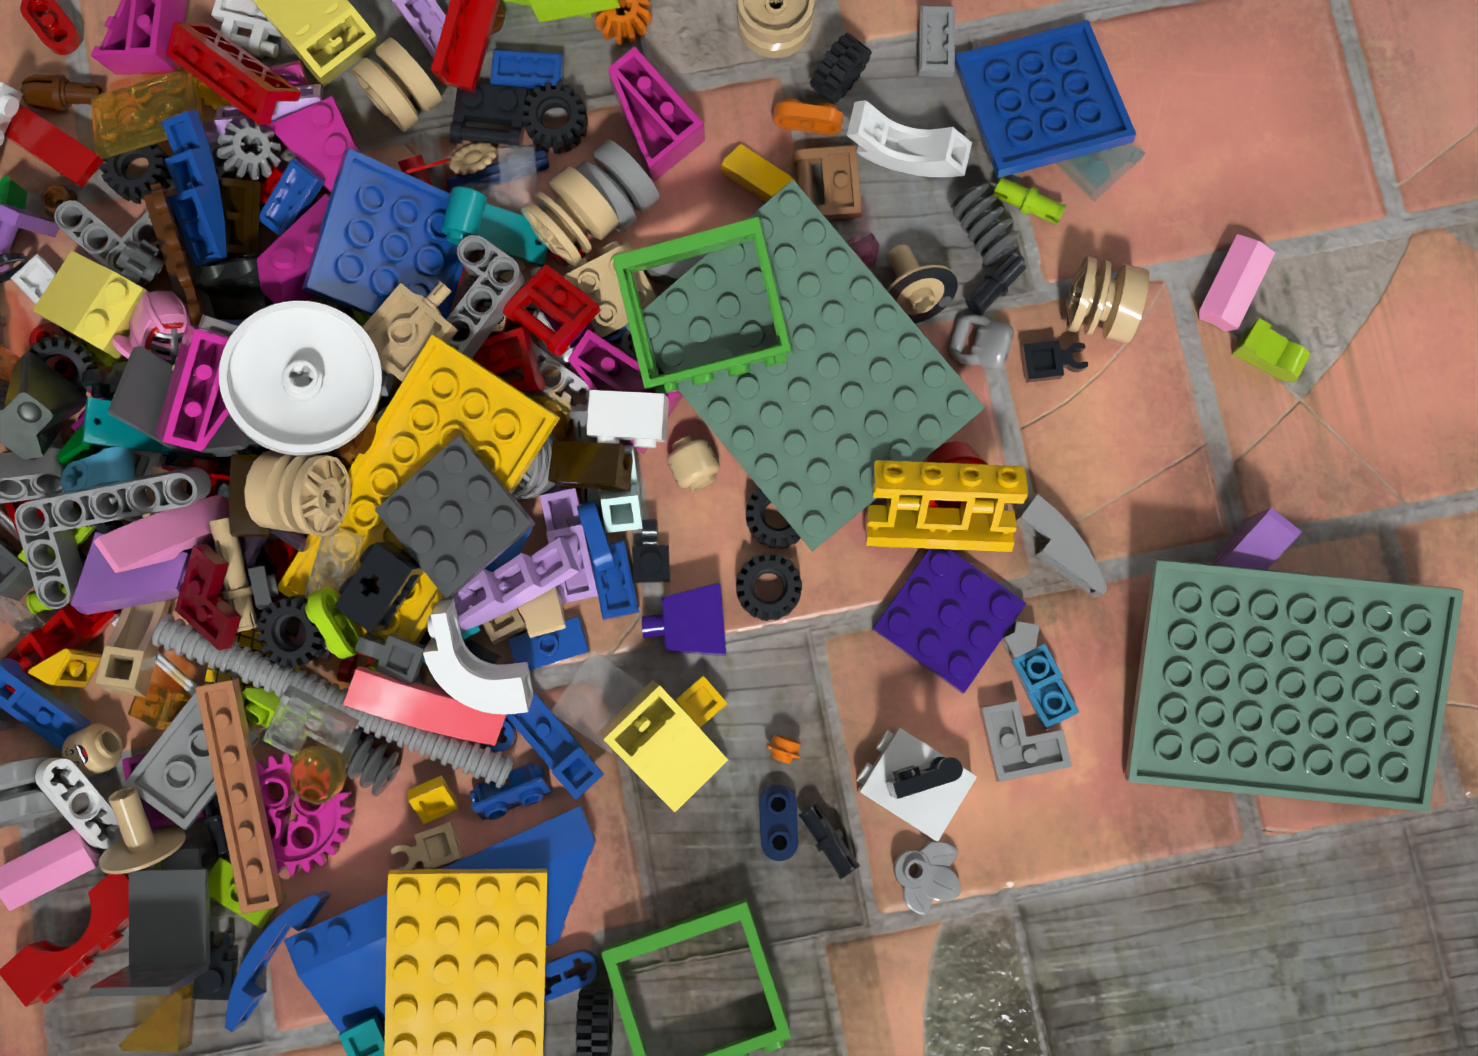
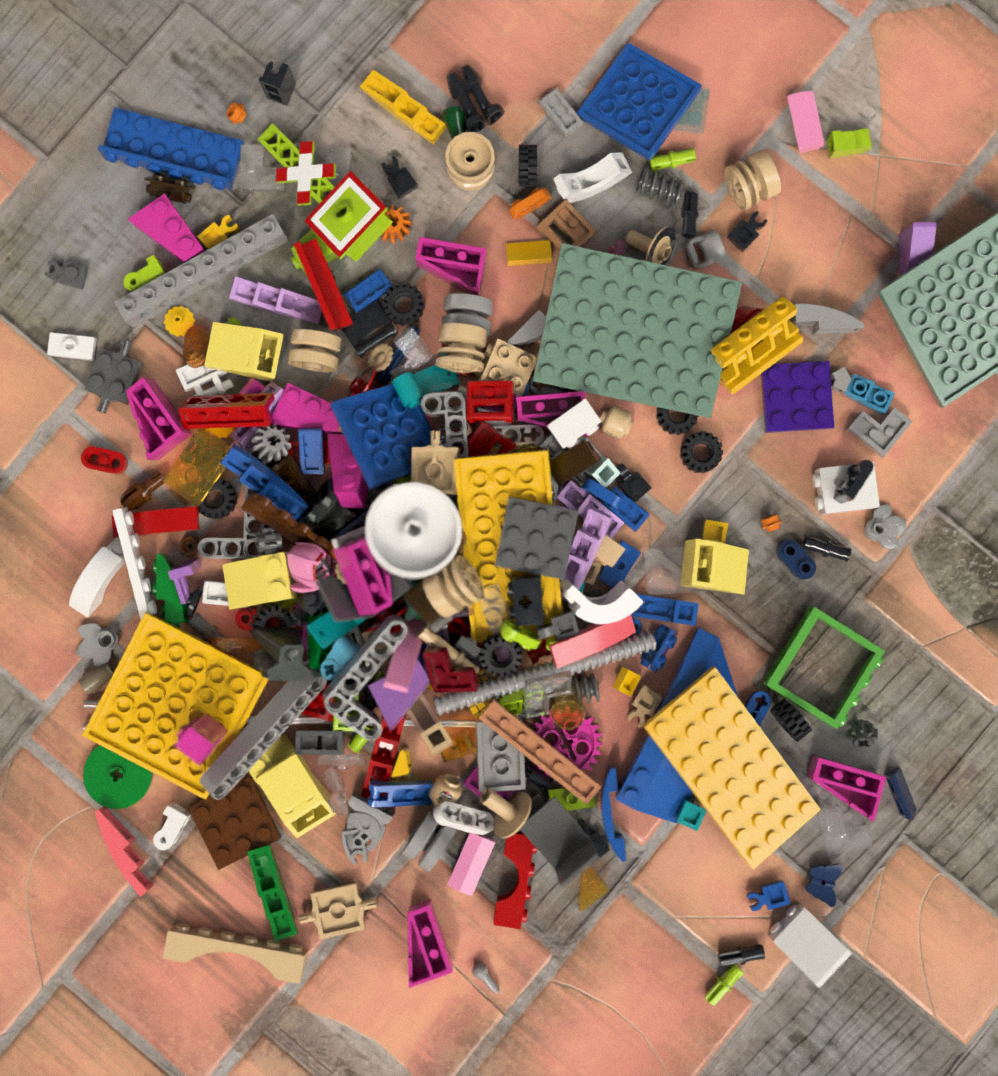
camera: 40 degrees left, 5 degrees up
bright green window [612,217,794,394] -> none
dark purple torso [642,583,727,656] -> none

